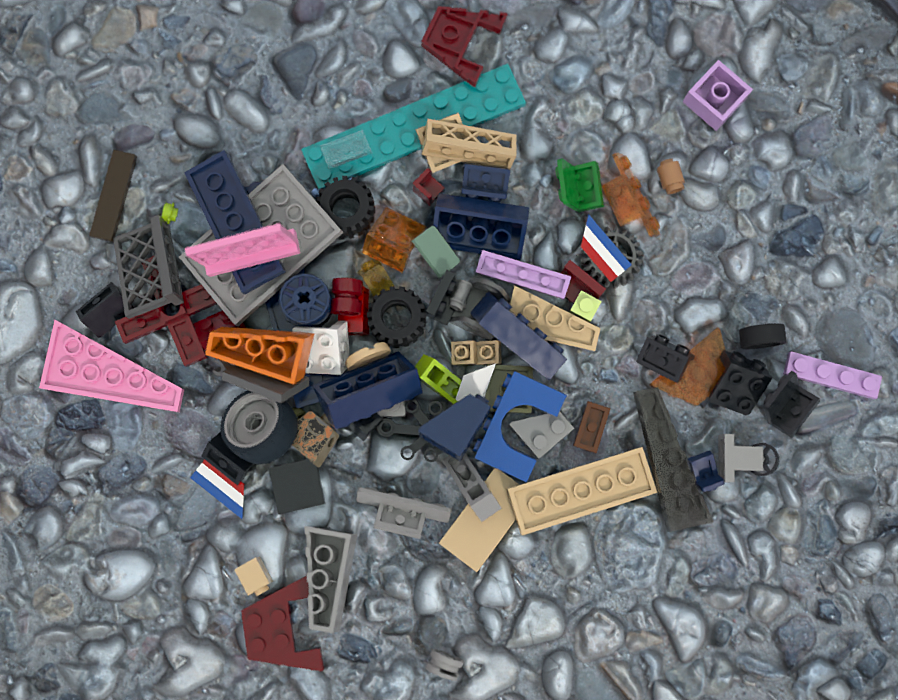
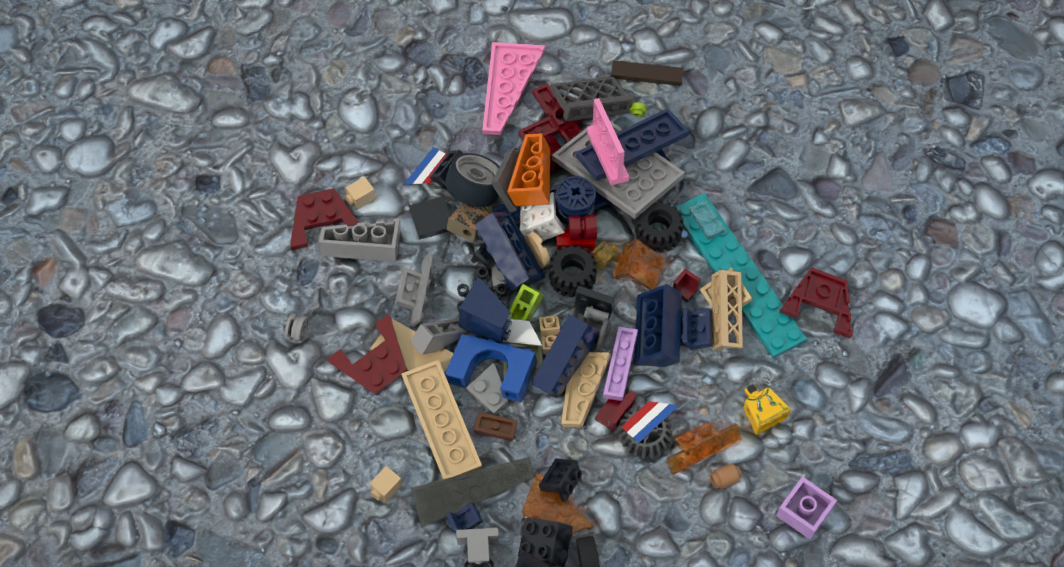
camera: 85 degrees right, 20 degrees down
black panel [76,282,134,338] -> none
sand green slope [412,225,460,278] -> none
green bracket [555,158,604,213] -> none
yellowish green plate [570,290,602,323] -> none
none -> dark red wing [326,314,407,395]
none -> tan brick [369,466,403,503]
none -> yellow torso [743,384,791,435]

